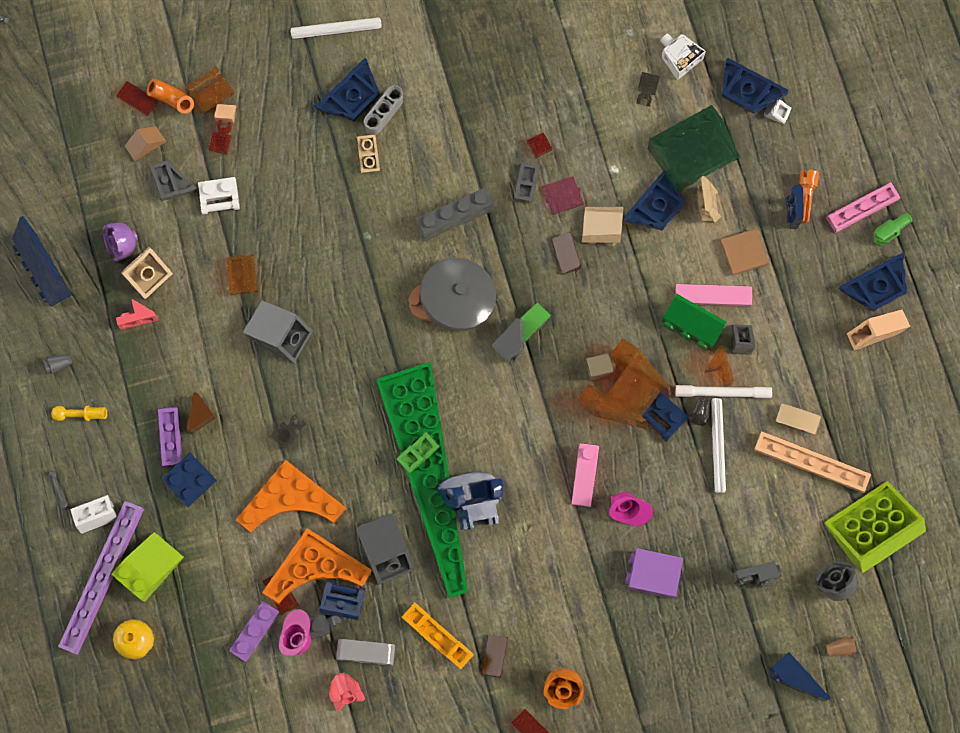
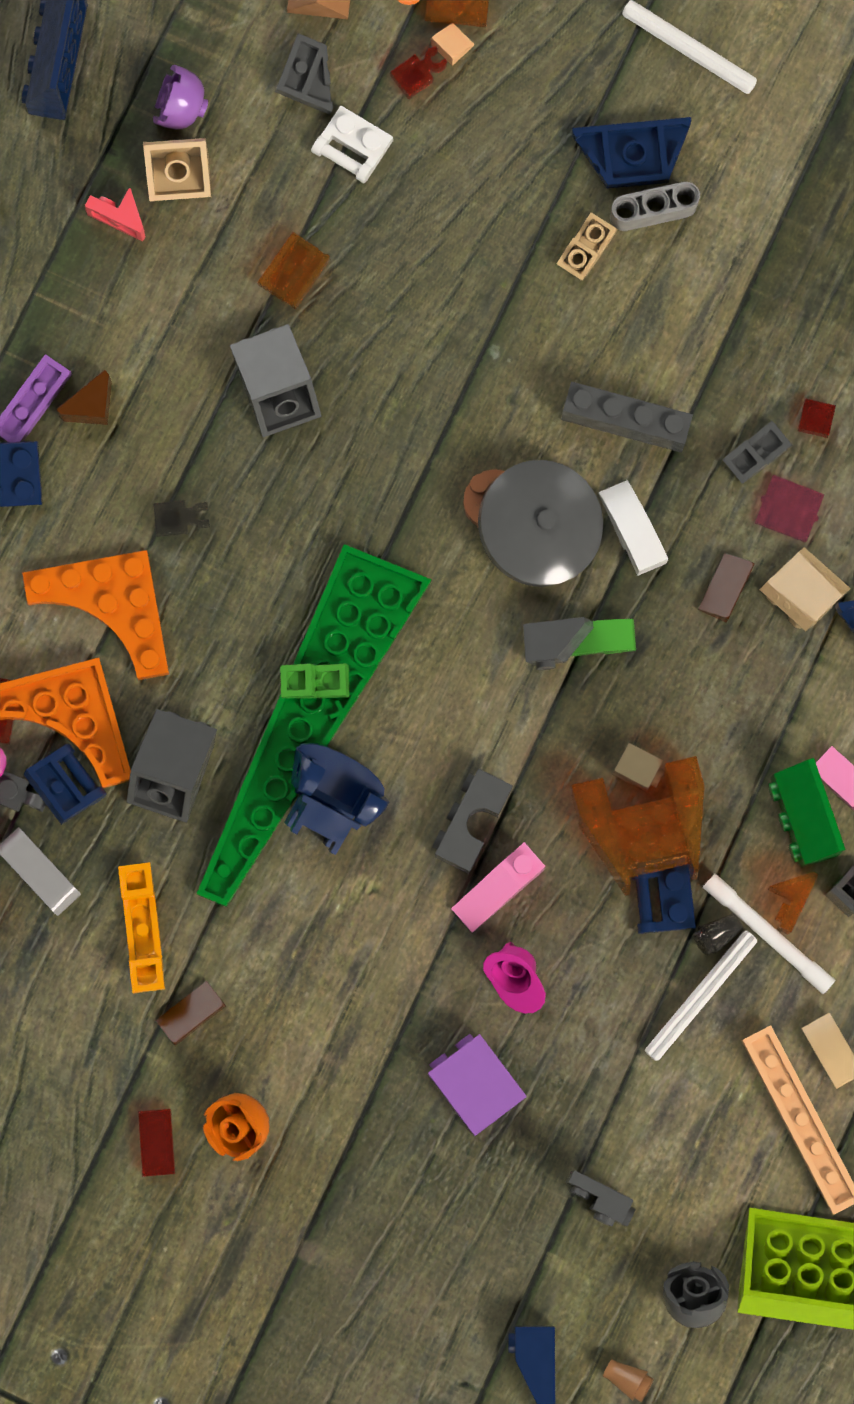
camera: 40 degrees right, 5 degrees up
none -> dark grey arch [432,768,513,874]
none -> white slope [598,480,668,576]

